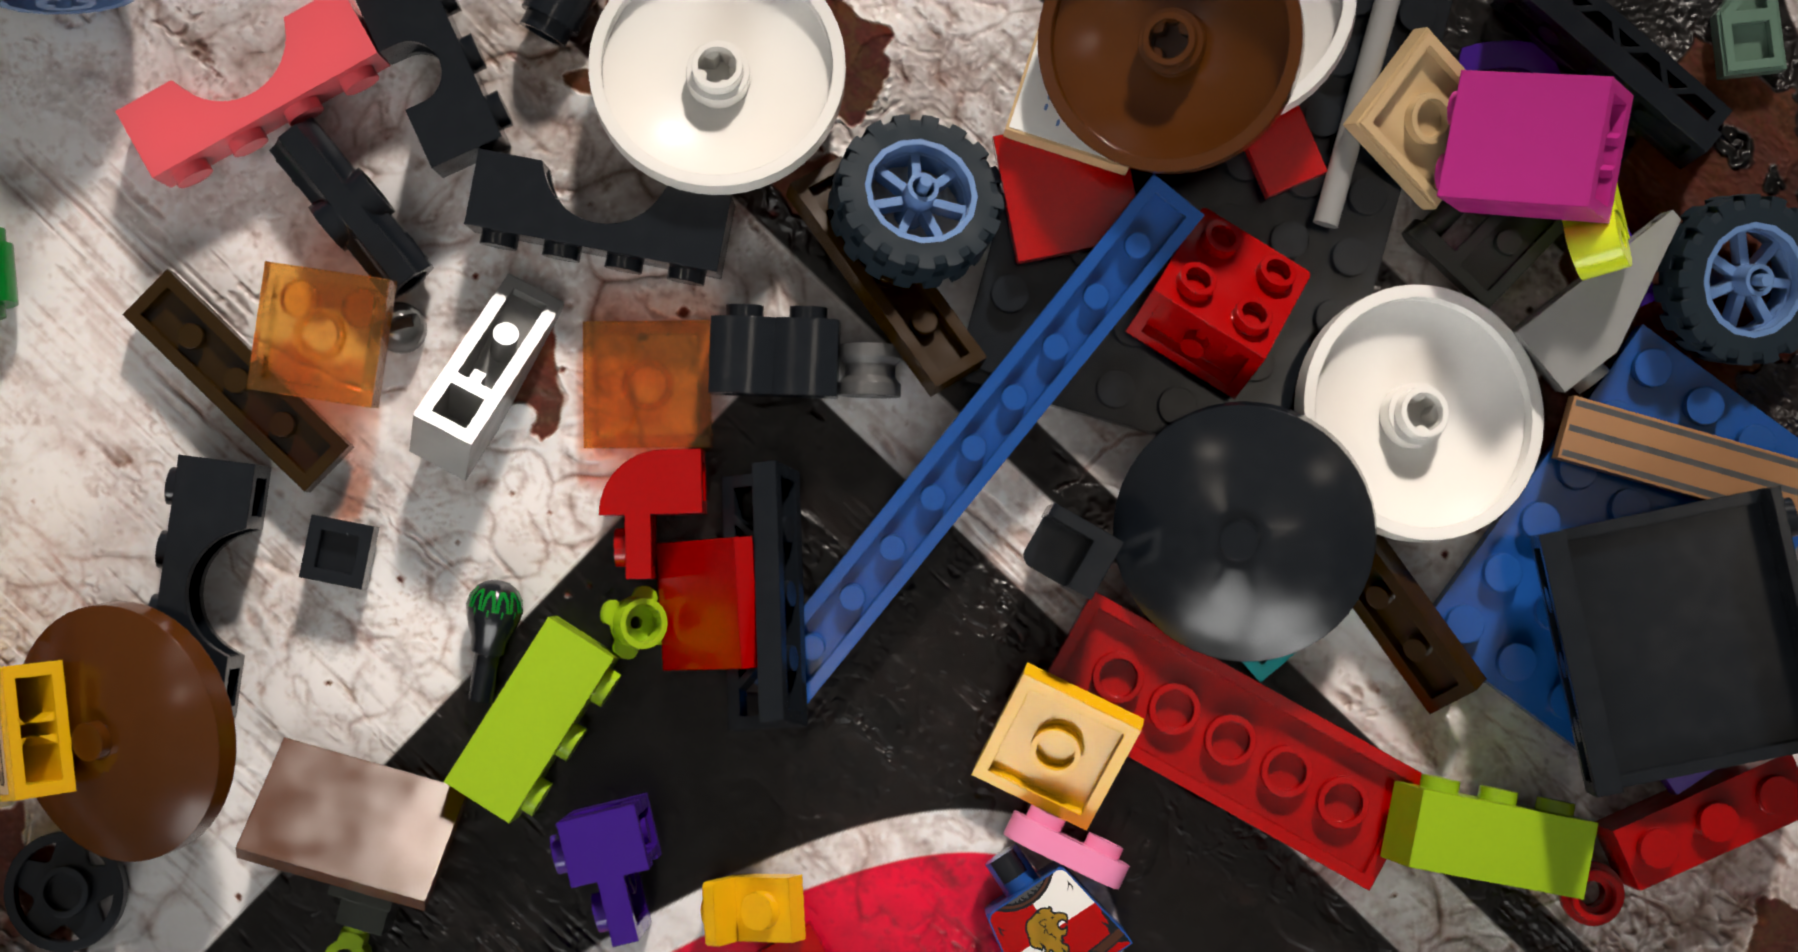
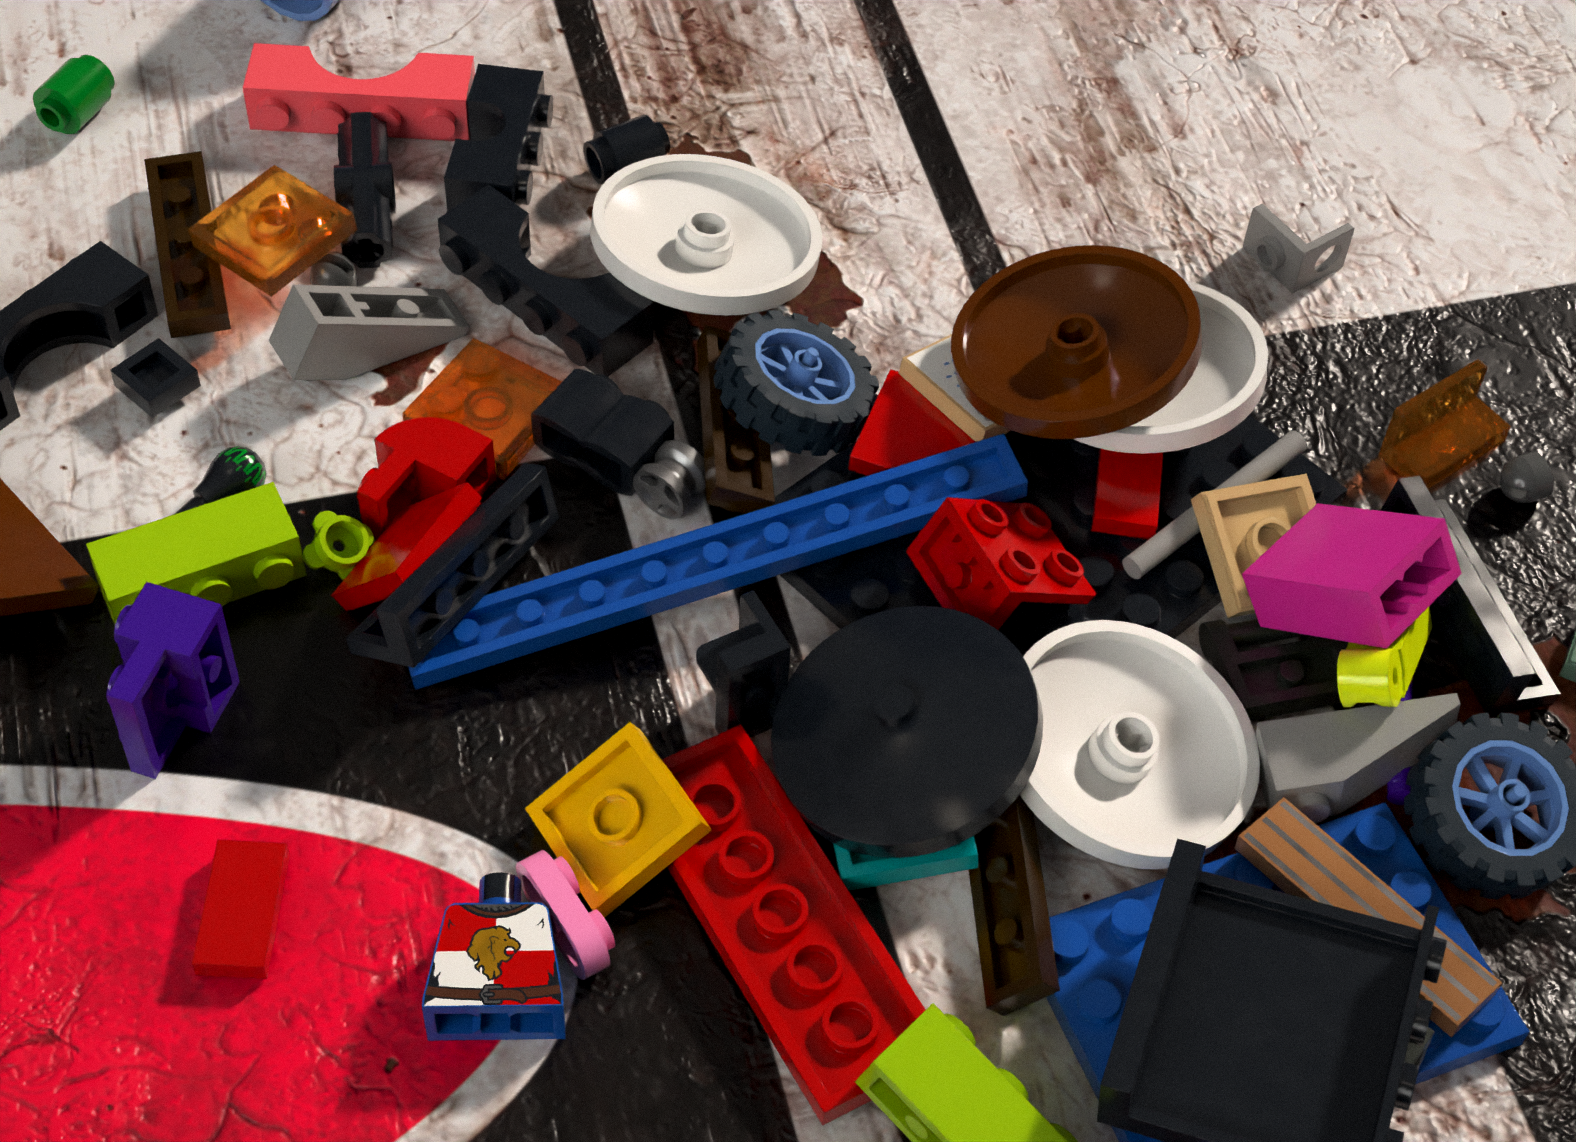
camera: 30 degrees right, 35 degrees down
yellow bracket [701,873,806,947] -> none

